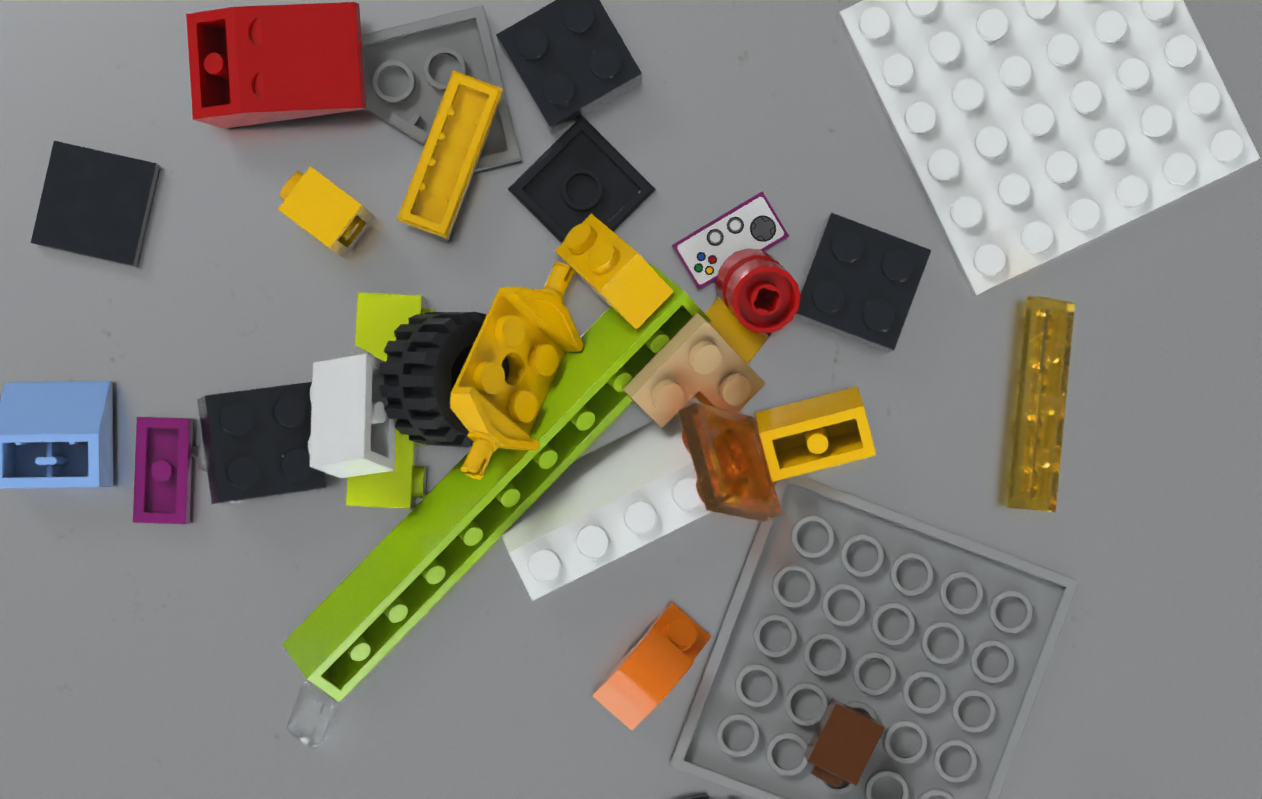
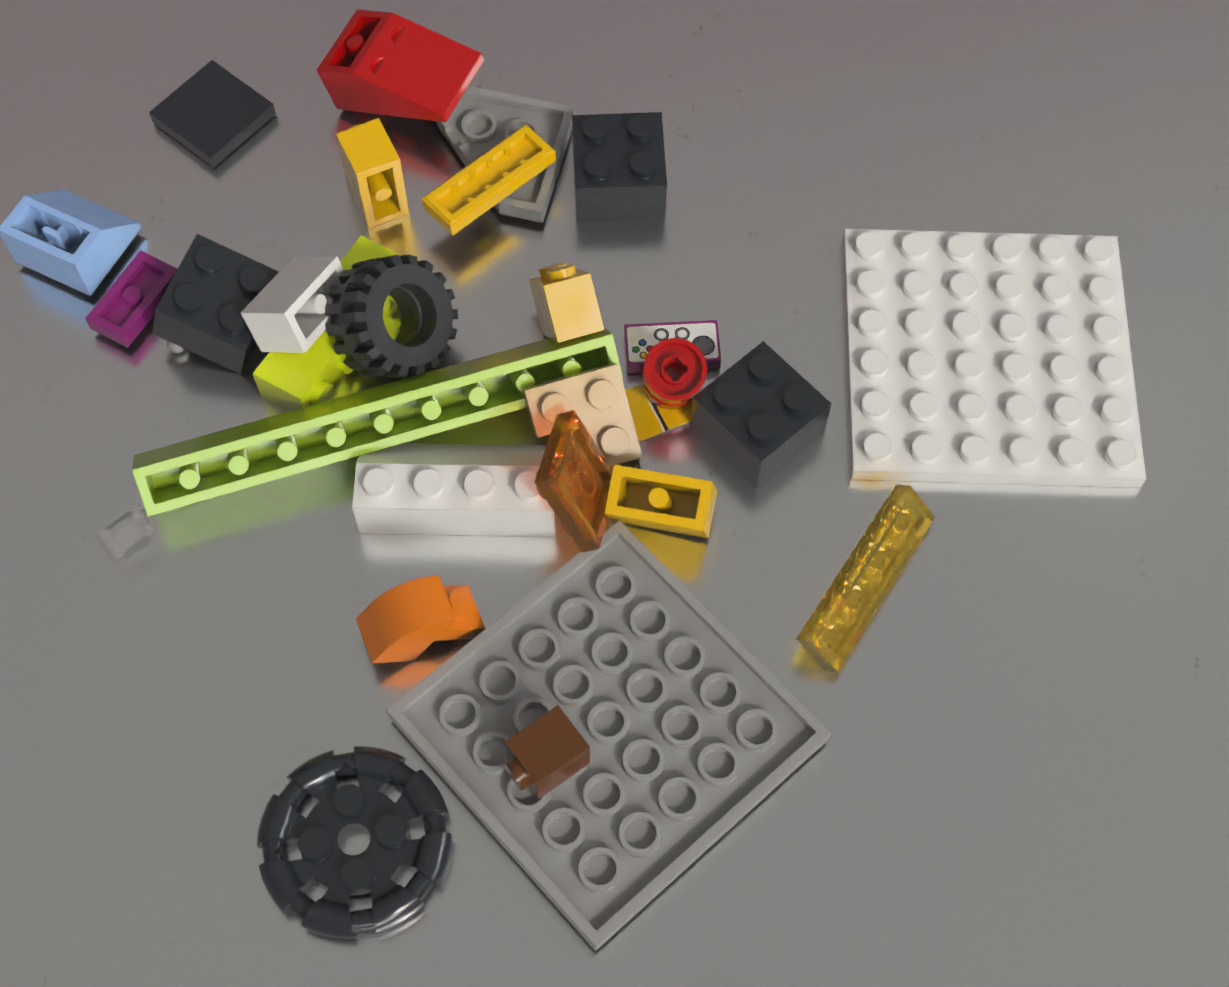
camera: 20 degrees right, 25 degrees down
yellow plate [450,262,584,479] -> none
black tile [508,116,656,244] -> none

